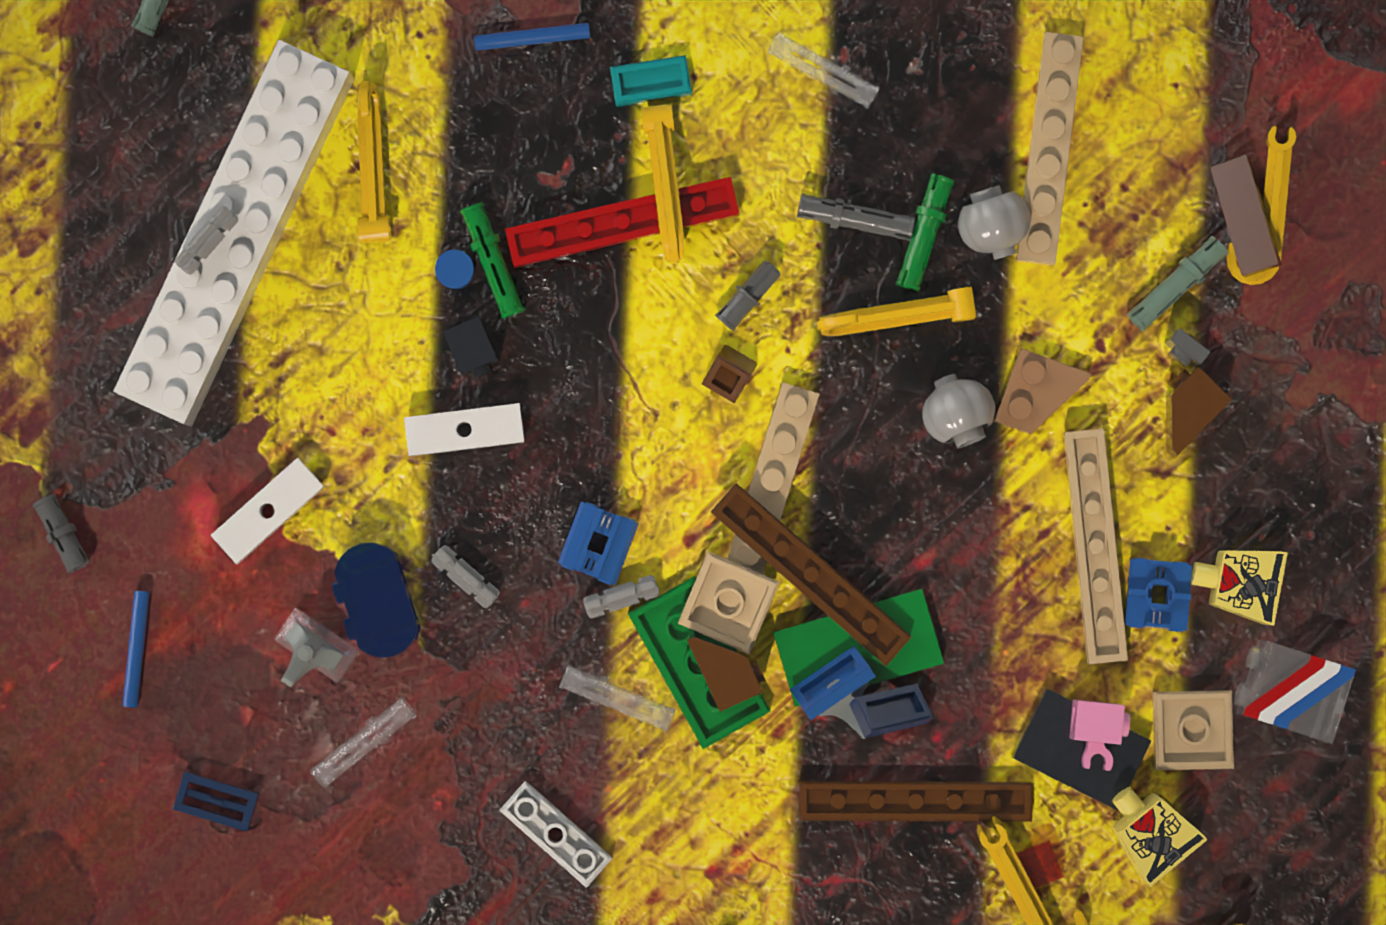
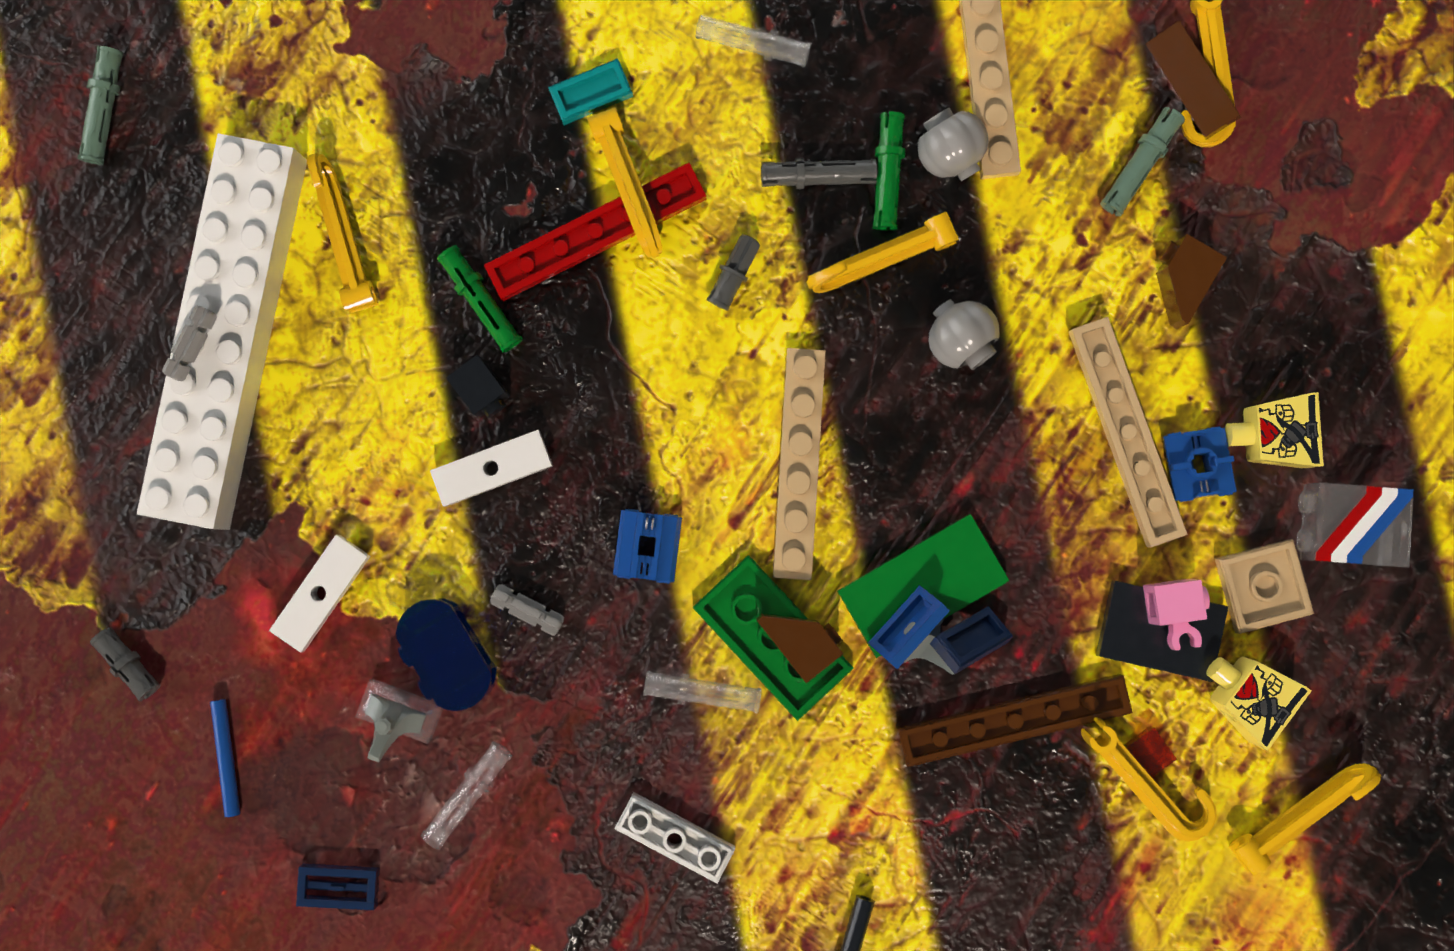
camera: 10 degrees left, 0 degrees up
blue tile [435,250,474,289] -> none
blue bar [474,23,590,51] -> none
light grey axle [583,575,659,618] -> none
tan tile [678,551,780,654] -> none
reddish brown slope [702,345,757,404] -> none
reddish brown tile [710,483,911,666] -> none
medium nougat wing [993,348,1091,435] -> none
dark grey plate [1164,328,1210,367] -> none

